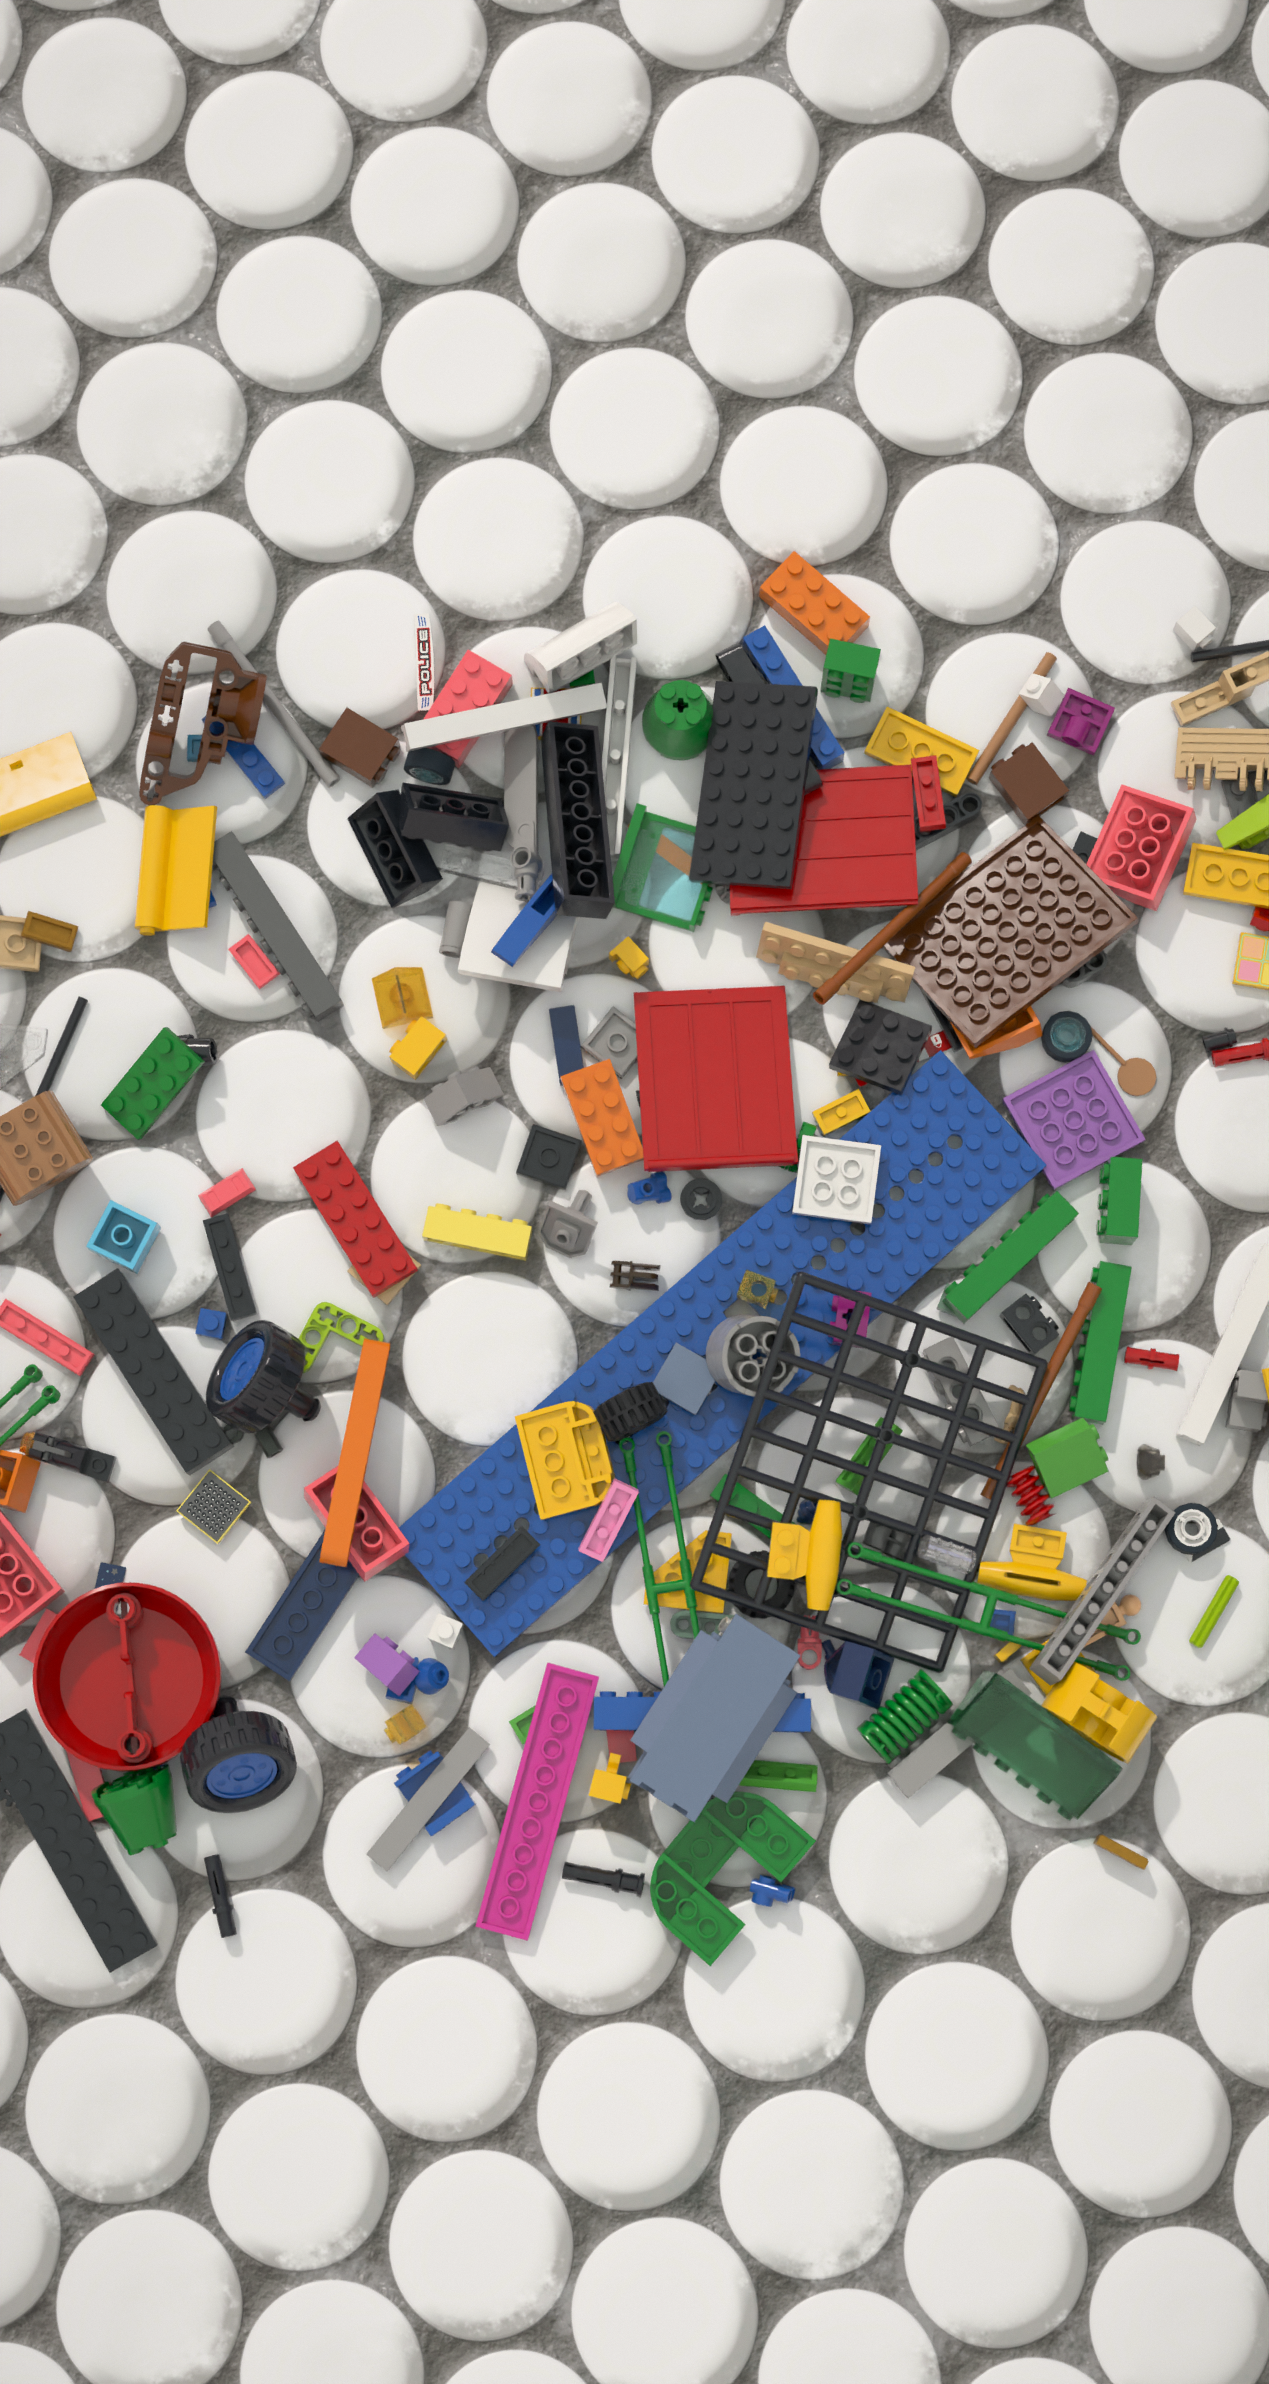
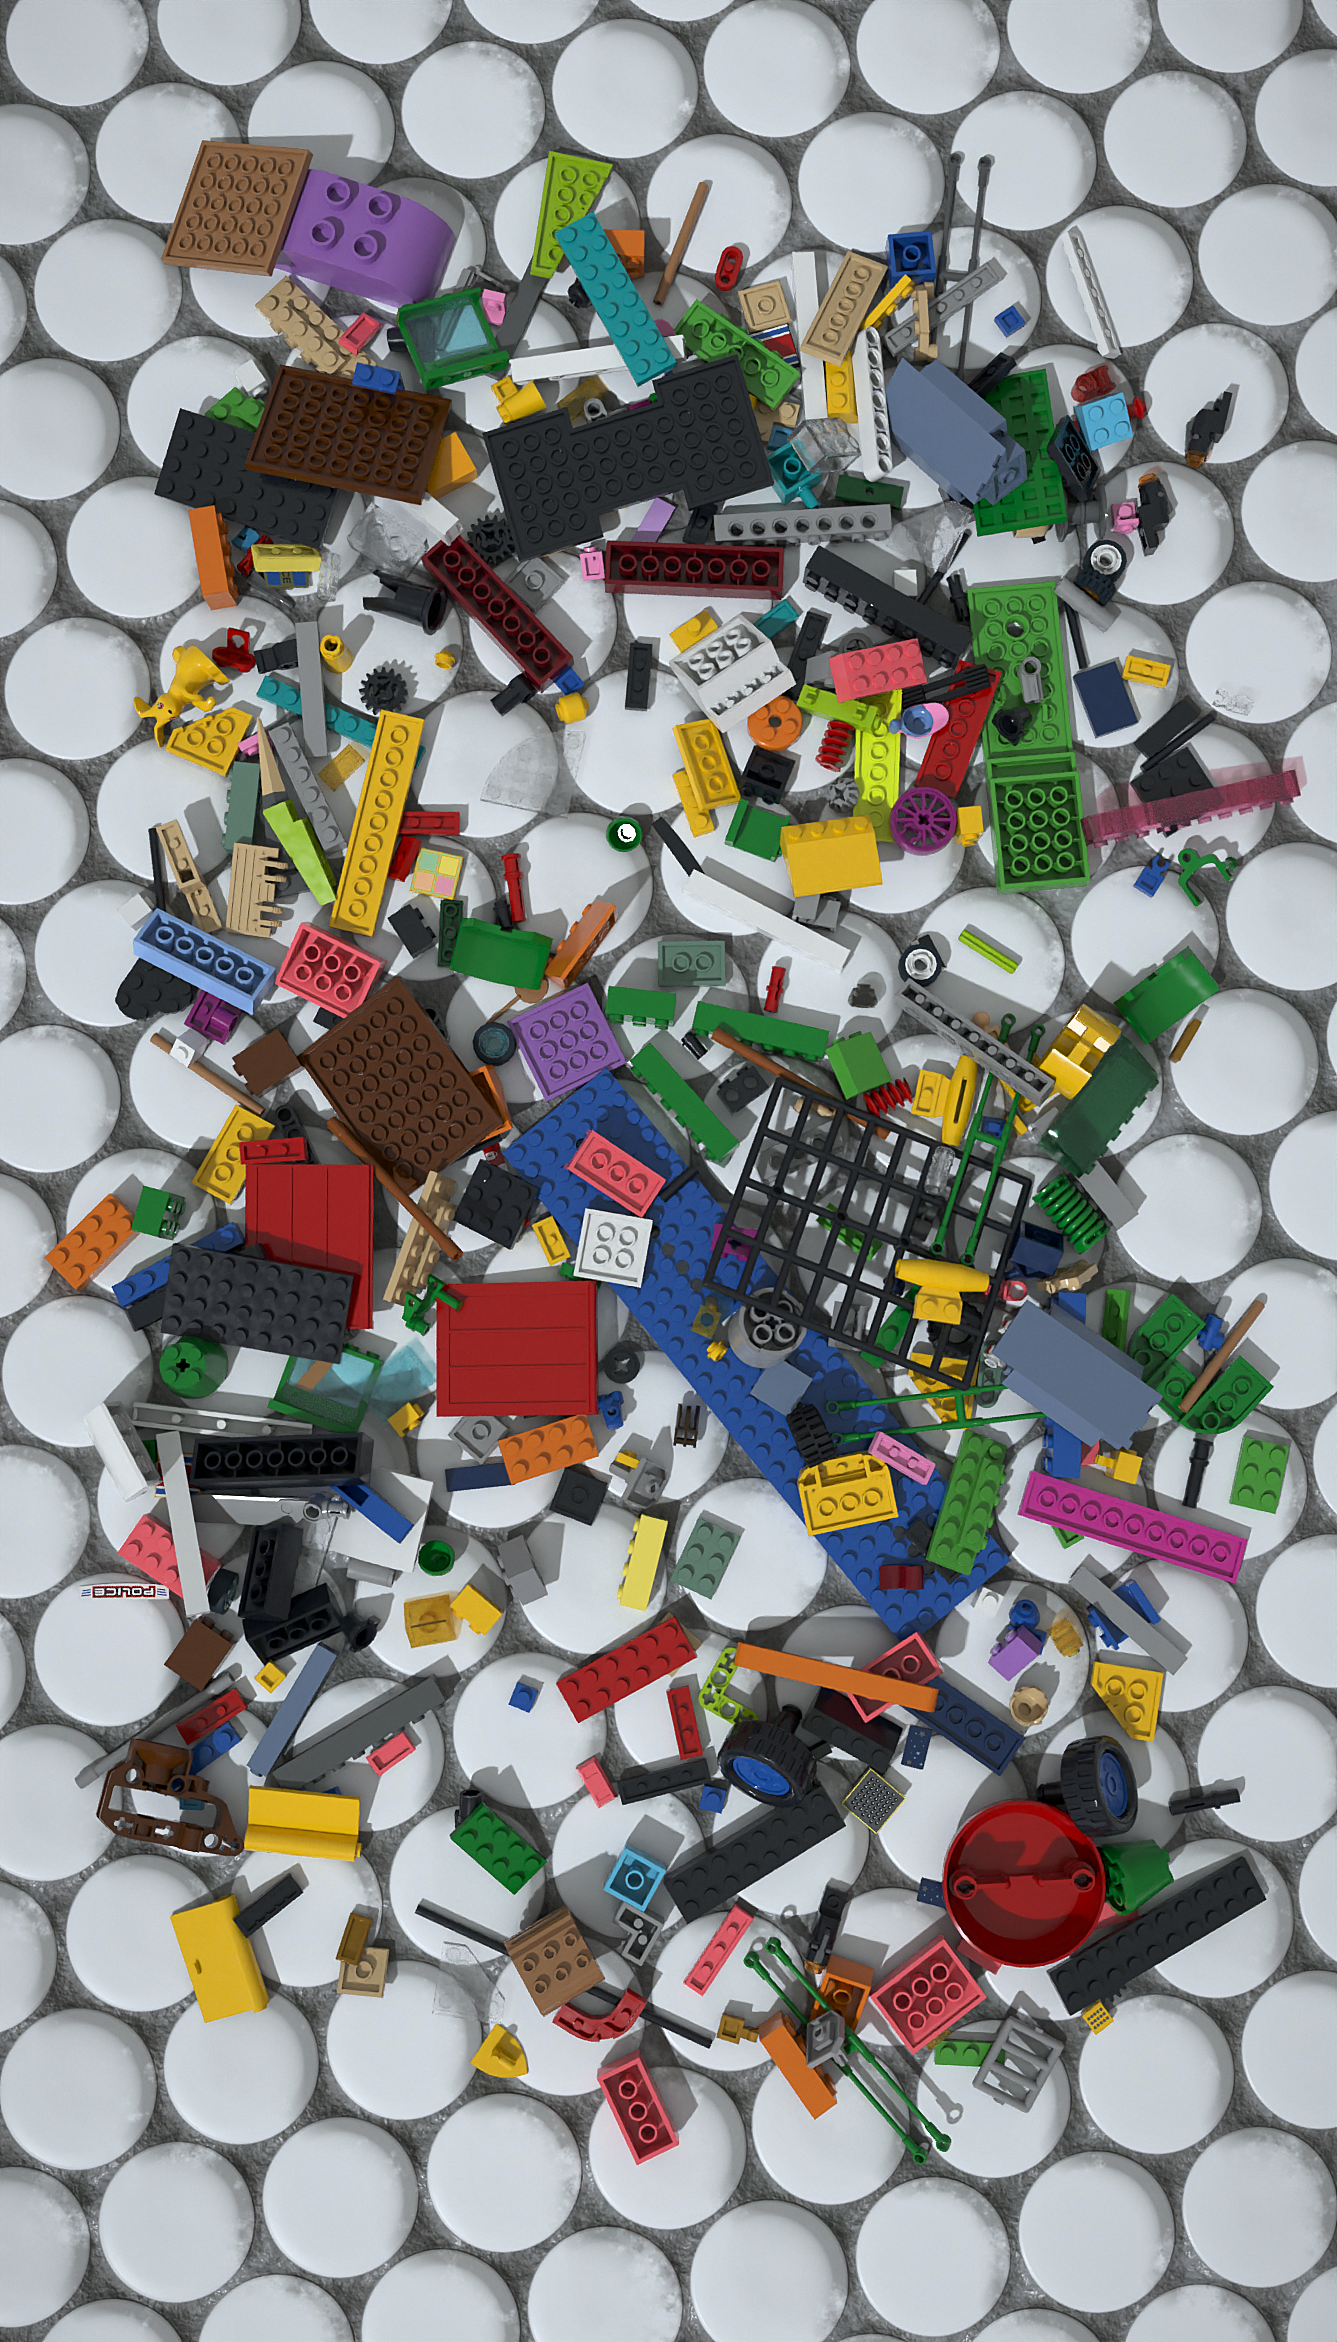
camera: 90 degrees left, 5 degrees up
none -> black plate [115,958,193,1021]
none -> light blue brick [133,908,276,1015]
none -> red plate [176,1688,248,1746]
none -> black plate [232,1873,304,1938]
none -> sand blue brick [246,1641,340,1777]
none -> yellow plate [254,1659,288,1693]
none -> black piece [340,1612,381,1653]
none -> clear light blue plate [354,1345,436,1423]
none -> black brick [387,904,436,959]
none -> green piece [402,1274,464,1336]
none -> green piece [418,1540,455,1576]
none -> dark green tile [437,900,464,968]
none -> green panel [450,918,553,990]
none -> blue plate [508,1682,539,1713]
none -> orange slope [544,900,618,991]
none -> coral plate [563,1129,666,1218]
none -> light grey brick [612,1900,665,1966]
none -> yellow plate [615,1449,640,1469]
none -> sand green plate [658,941,726,987]
none -> black piece [658,1165,699,1203]
none -> red plate [666,1685,703,1760]
none -> sand green plate [670,1517,740,1599]
none -> black pin [681,1031,708,1060]
none -> yellow plate [707,1341,728,1362]
none -> black slope [801,1686,903,1773]
none -> light grey plate [828,1301,869,1352]
none -> dark red panel [879,1565,924,1590]
none -> dark blue sticker [901,1725,932,1770]
none -> bright green plate [926,1430,1007,1576]
none -> tan hair [1009,1686,1048,1727]
none -> tan plate [1037,1259,1098,1293]
none -> yellow plate [1090,1661,1163,1742]
none -> green panel [1114,946,1220,1045]
none -> medium nougat piece [1178,1300,1265,1413]
none -> bright green plate [1229,1437,1289,1514]

